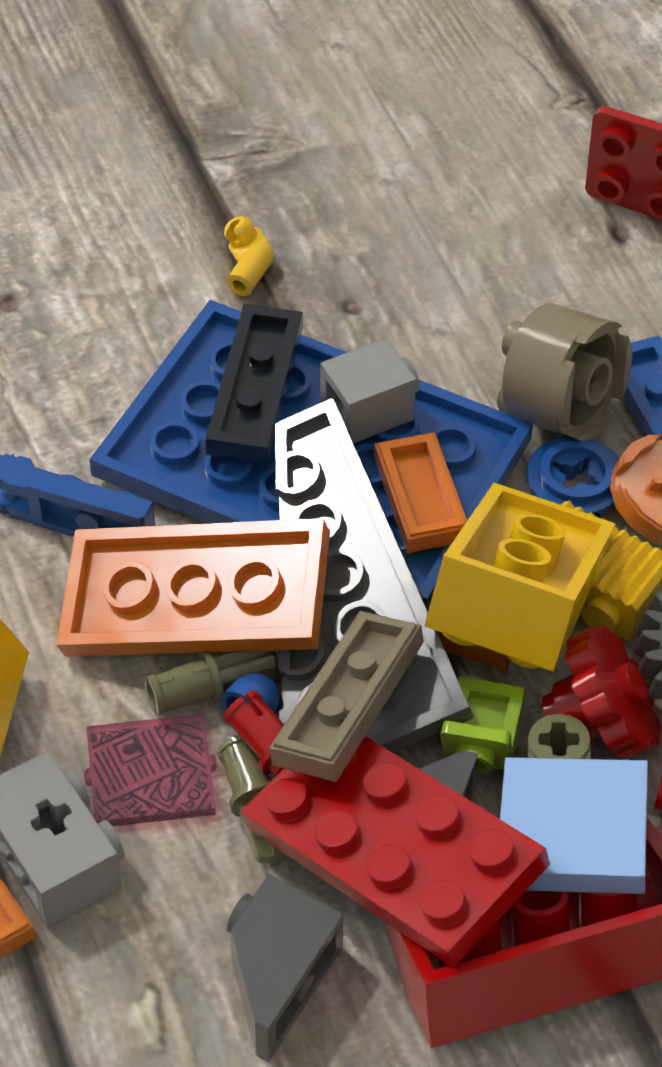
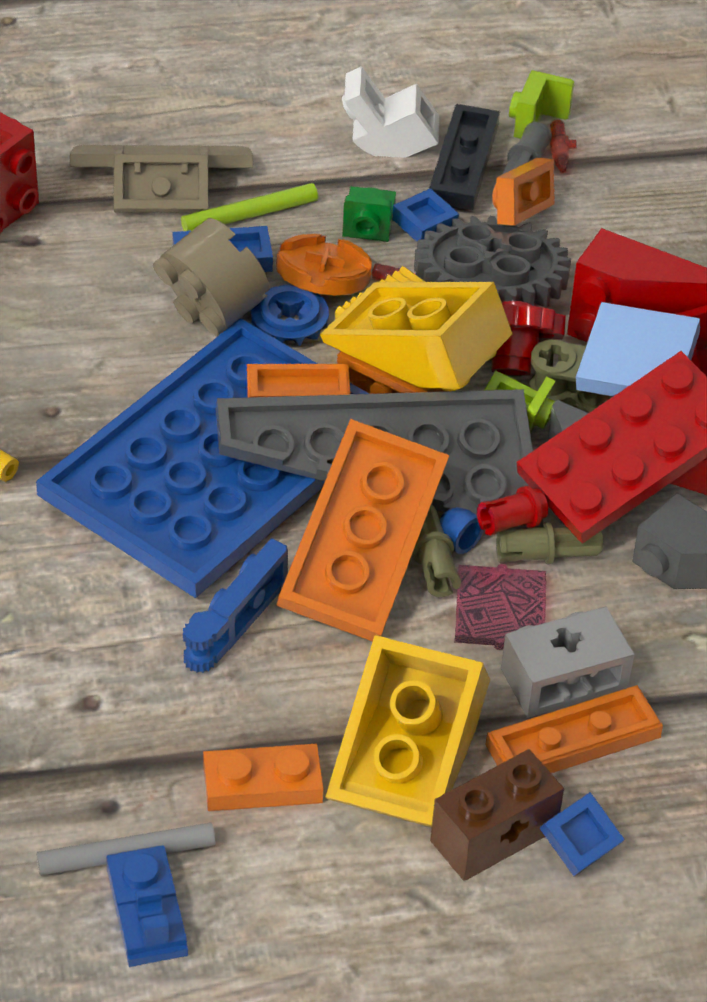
camera: 80 degrees left, 5 degrees down
black plate [205,304,303,464] -> none
dark tan tile [269,611,424,782] -> none
light grey brick [320,338,420,444] -> none

